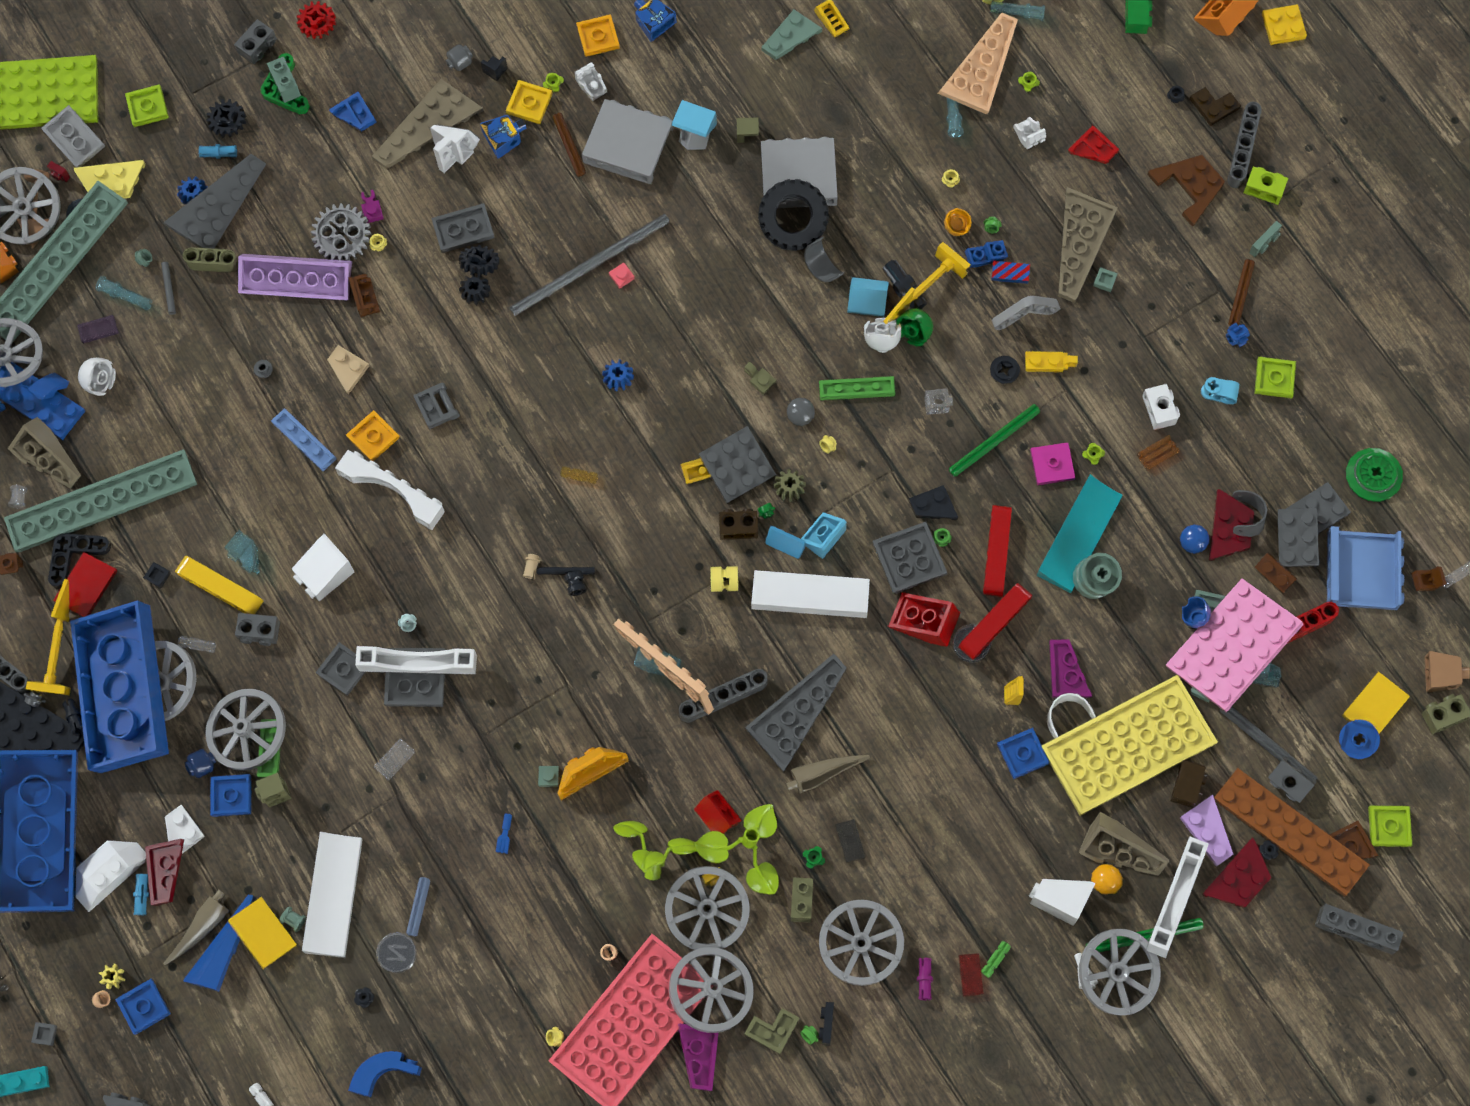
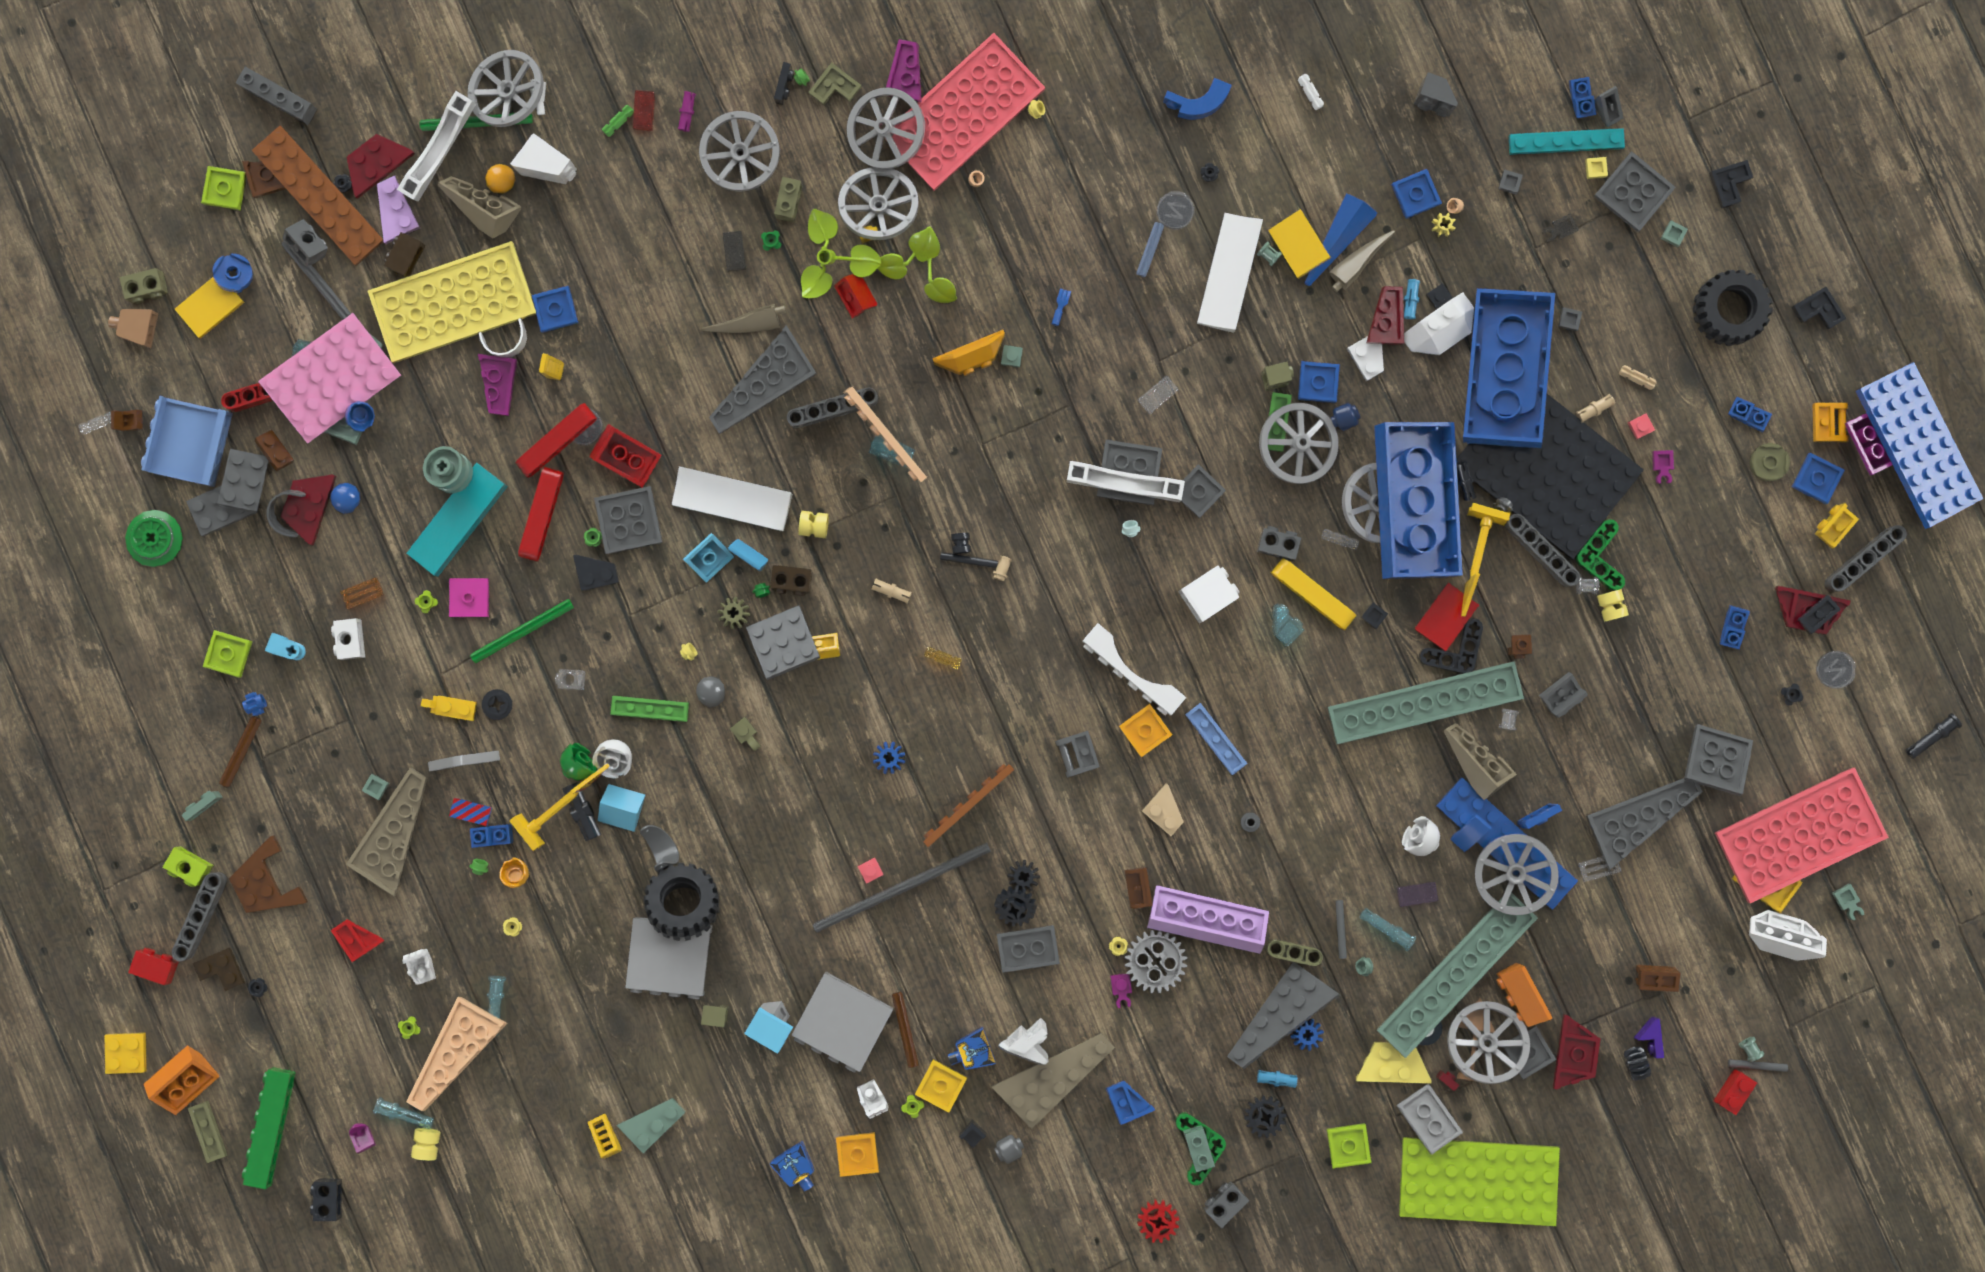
camera: 170 degrees left, 15 degrees up
none -> red piece [128,947,179,985]
none -> tan pin [872,578,912,603]
none -> dark orange plate [923,764,1014,847]
none -> black plate [1426,283,1453,310]

